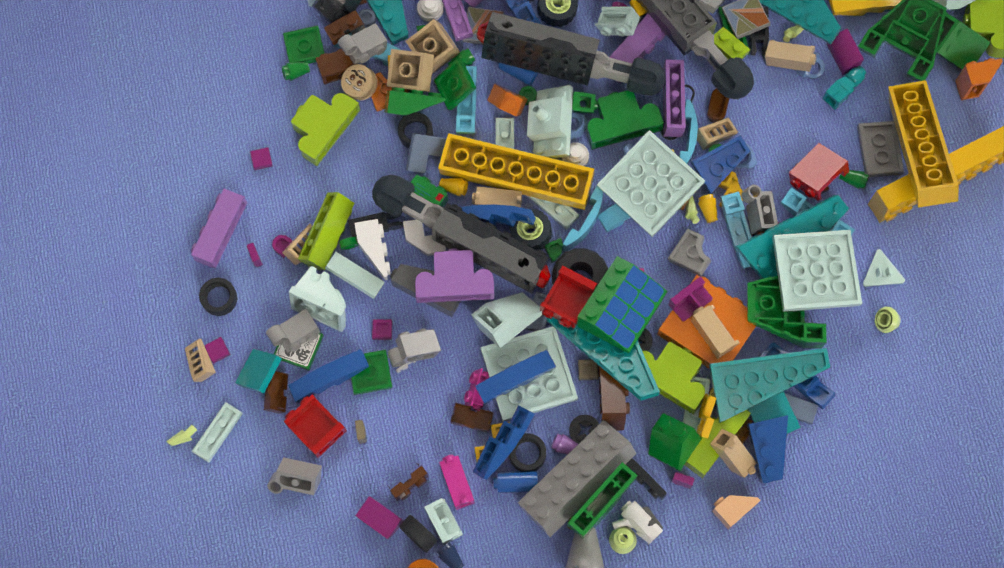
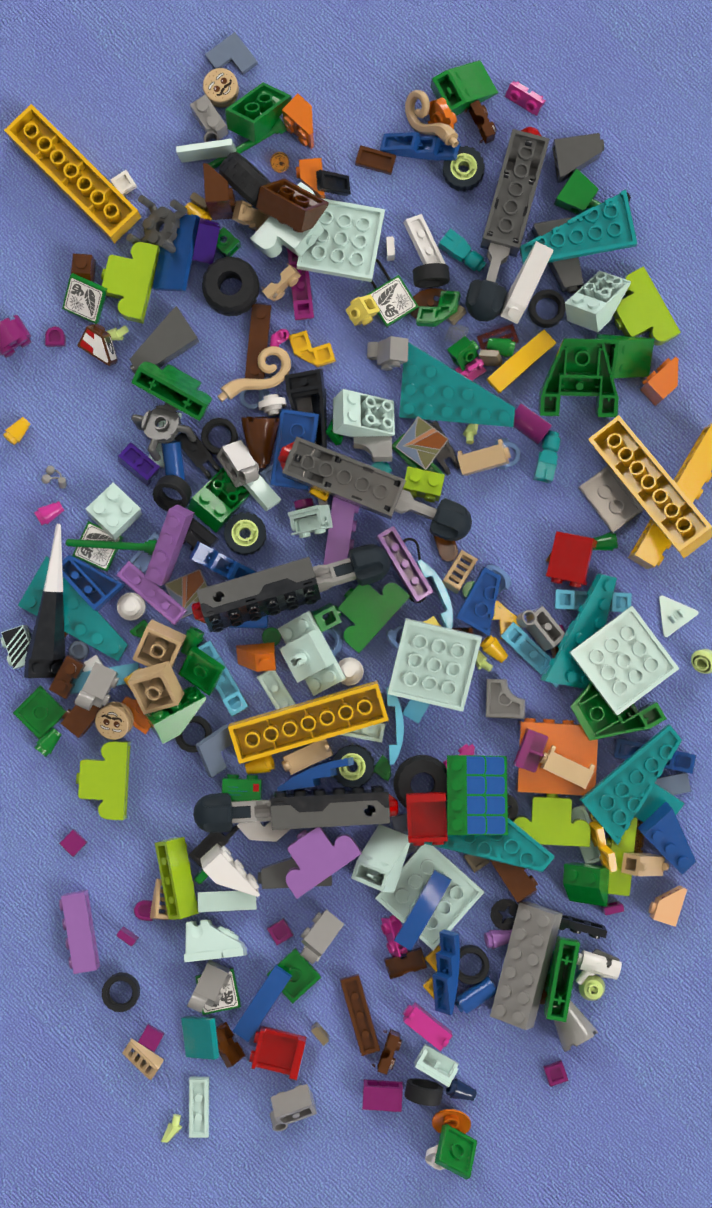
camera: 30 degrees left, 15 degrees up
none -> reddish brown plate [340,974,380,1056]

